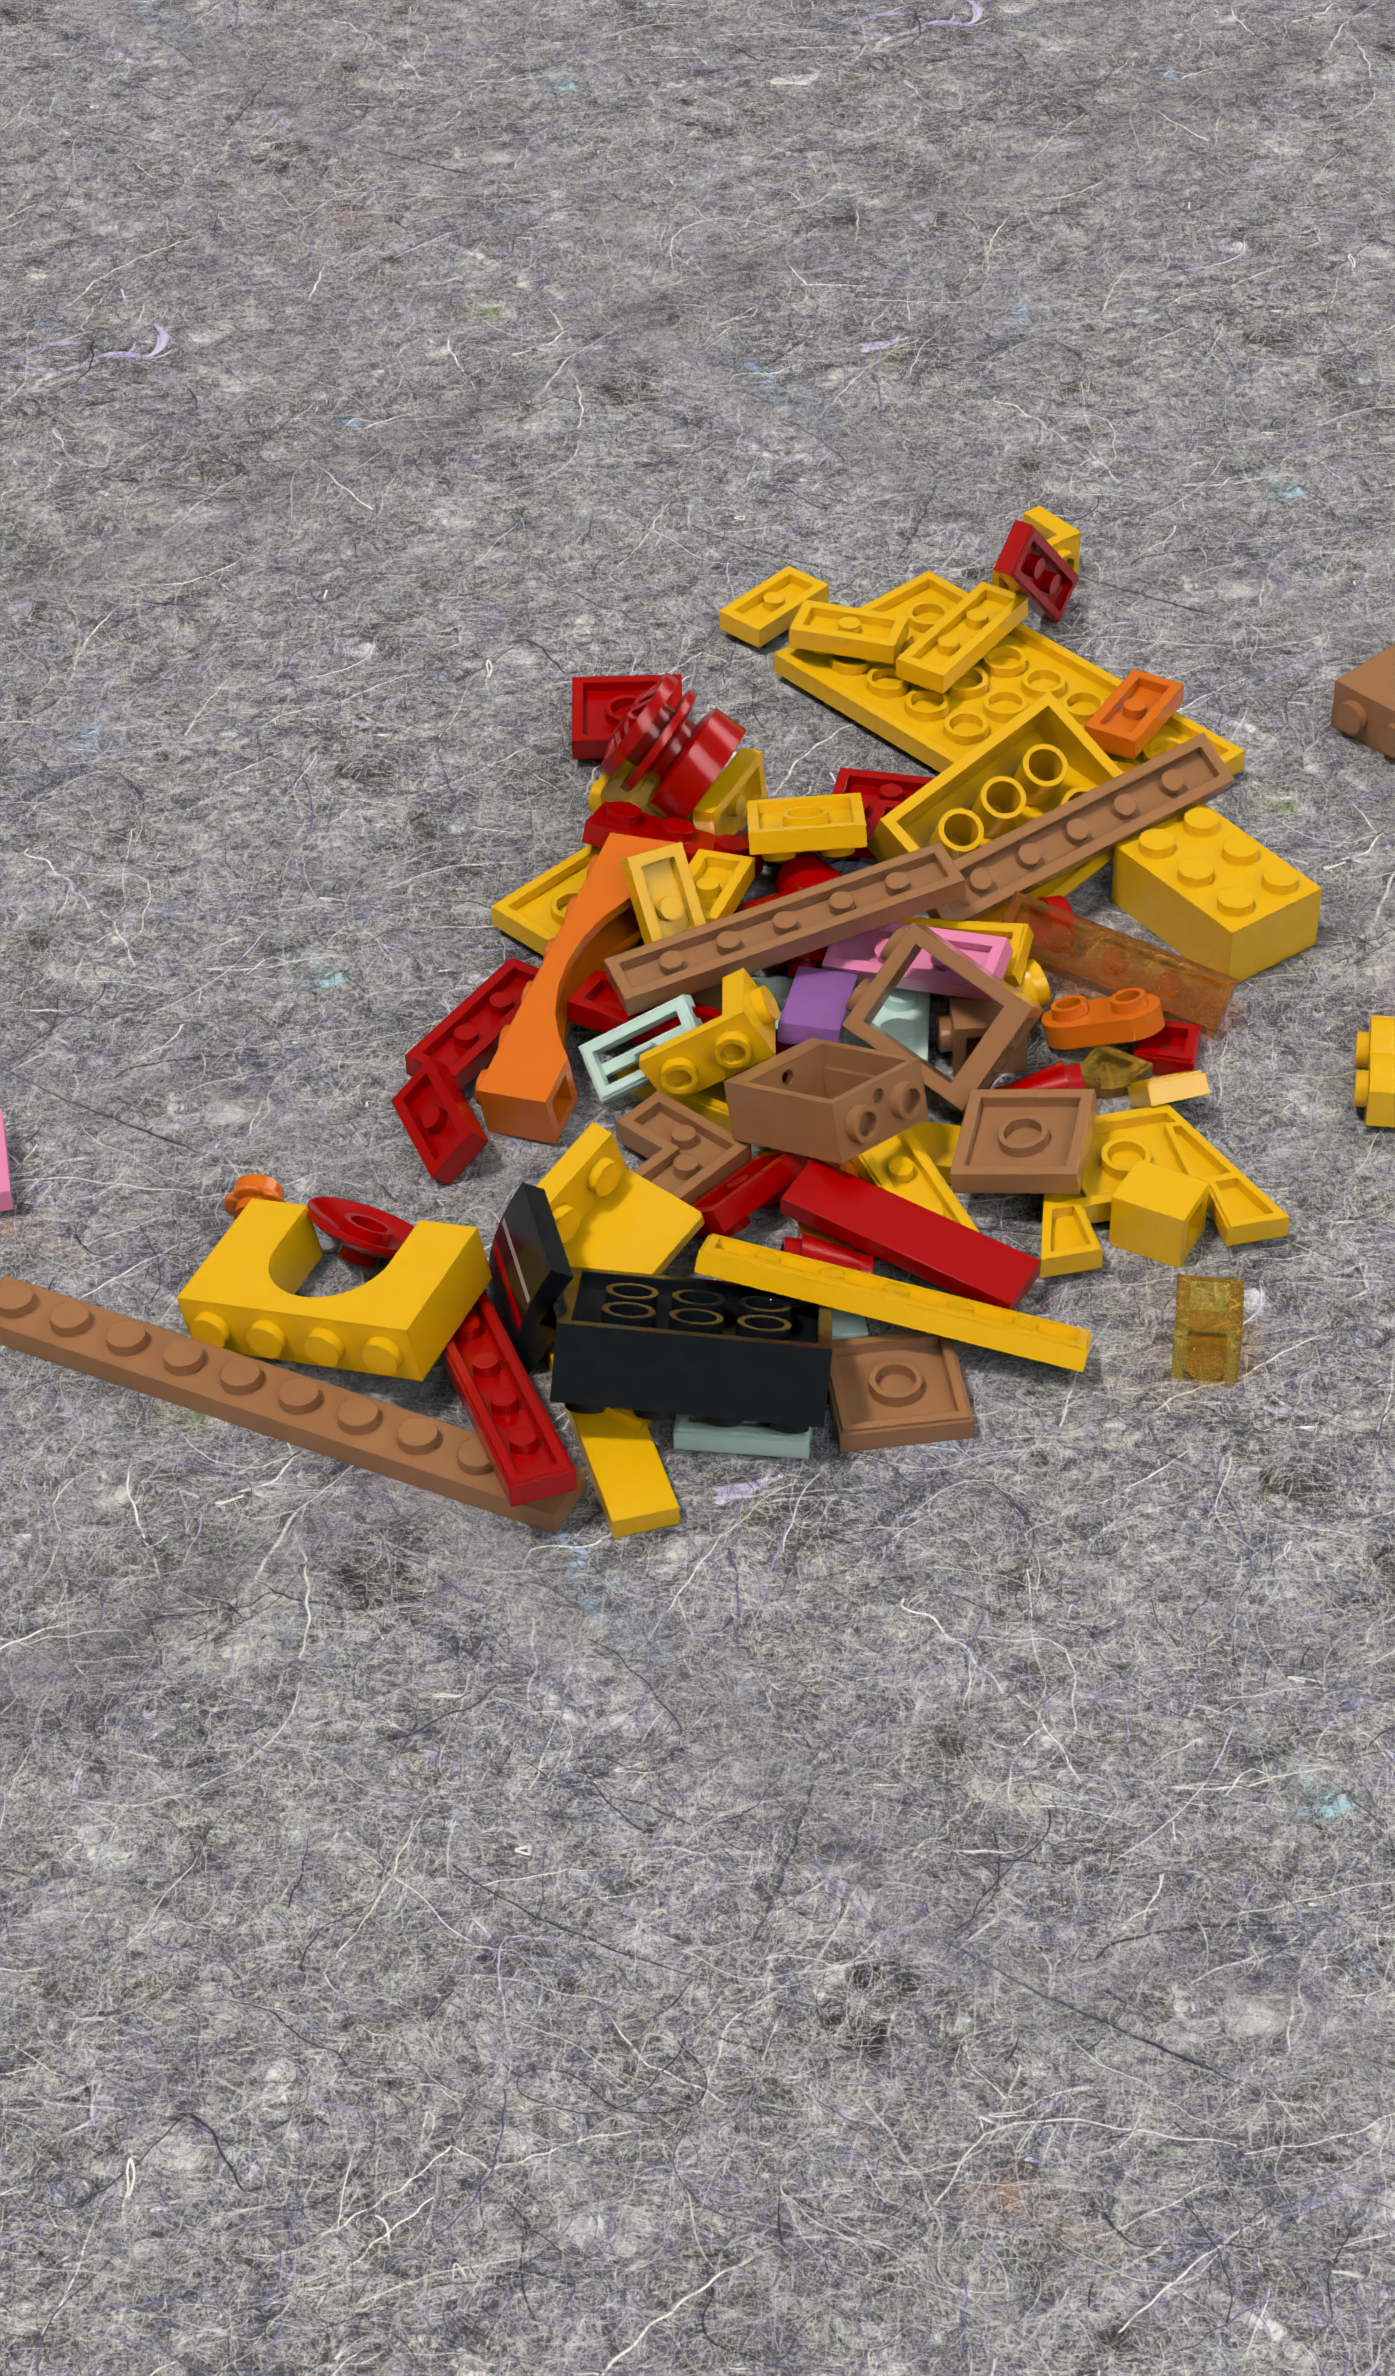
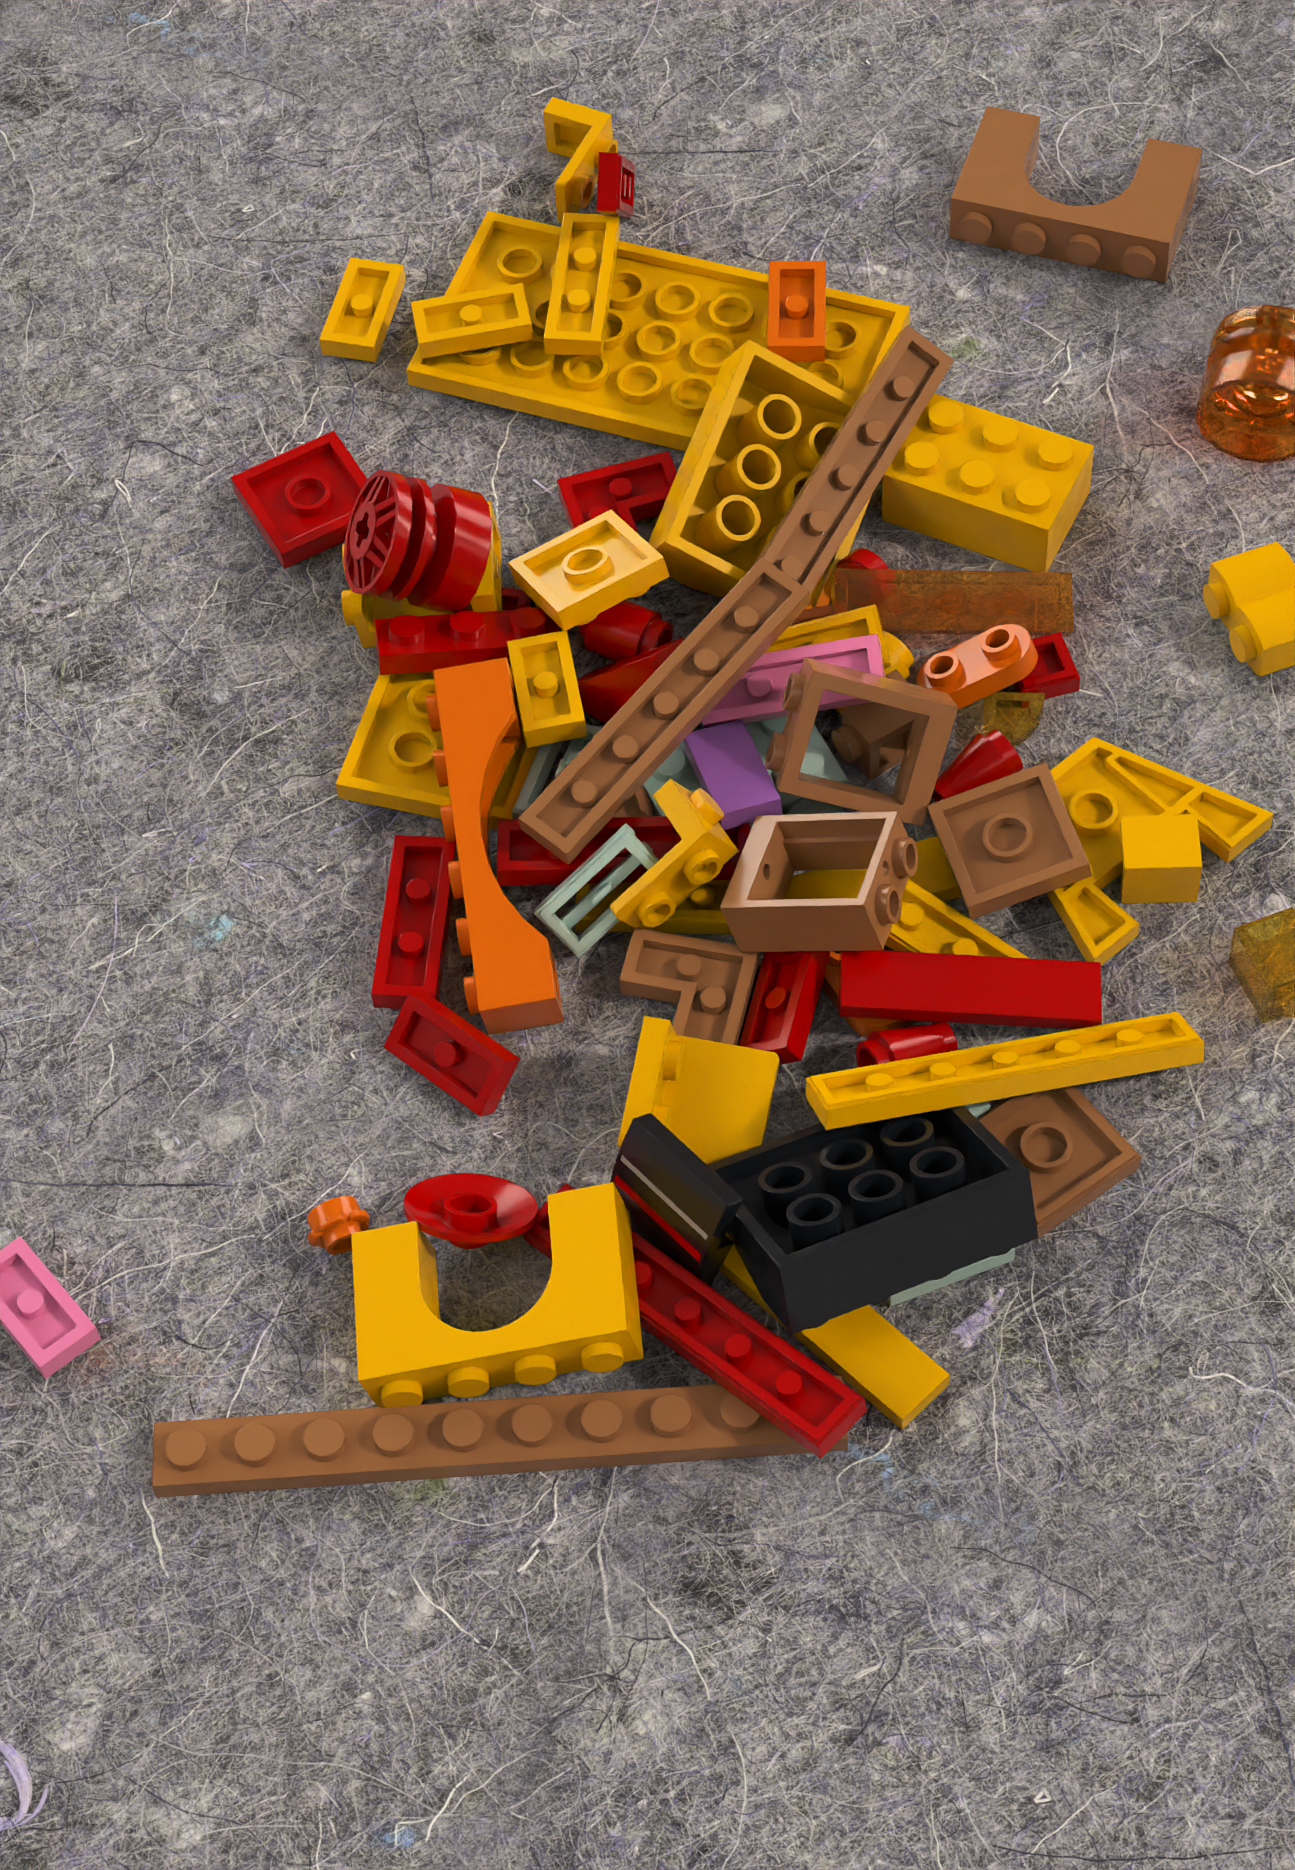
camera: 25 degrees left, 15 degrees up
yellow plate [619,841,706,945] -> none
yellow tile [1127,1070,1210,1108] -> none

